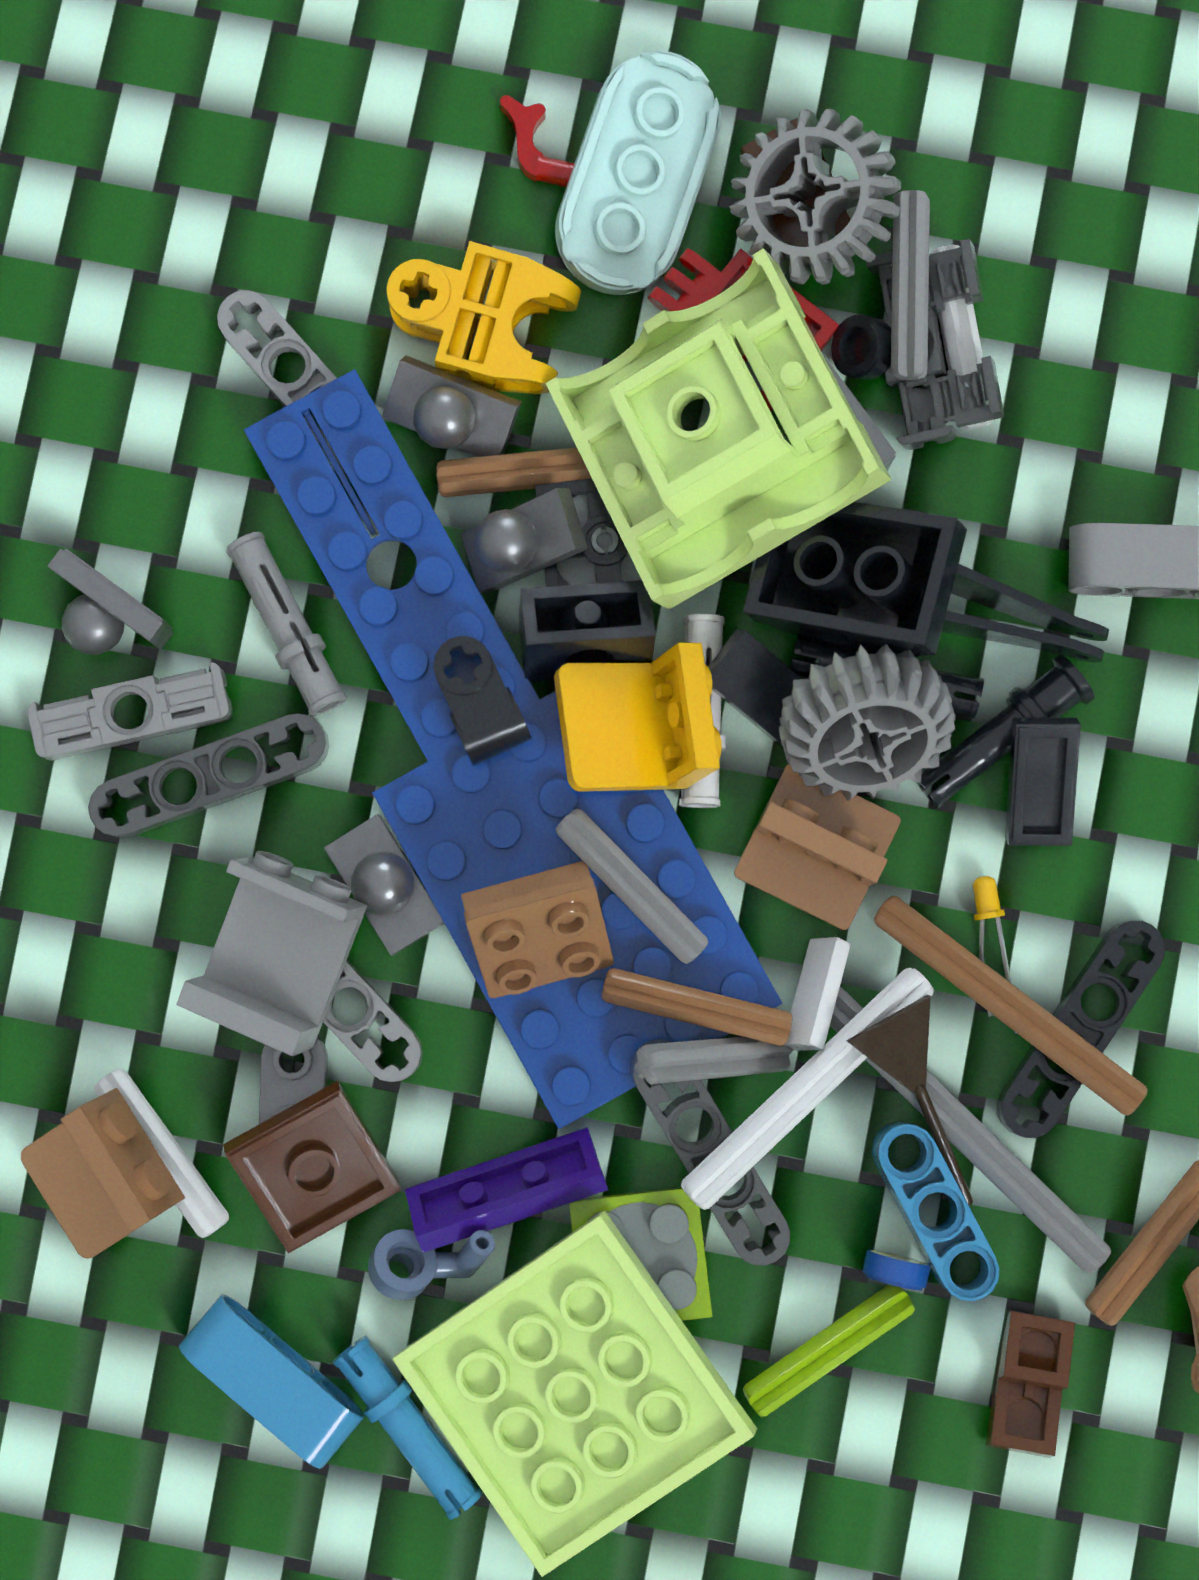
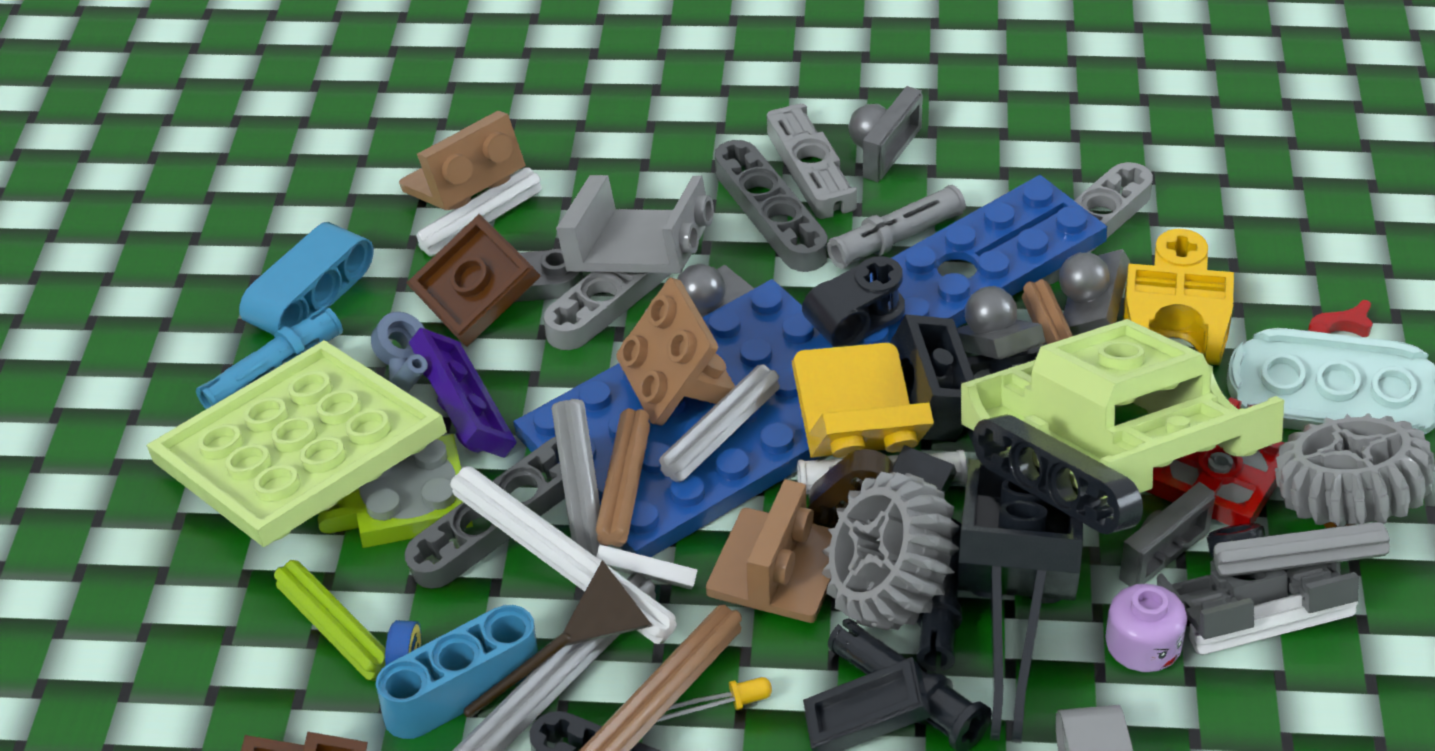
camera: 85 degrees right, 40 degrees down
none -> dark brown beam [807,449,894,528]
none -> black beam [973,414,1143,535]
none -> lavender head [1105,584,1187,672]

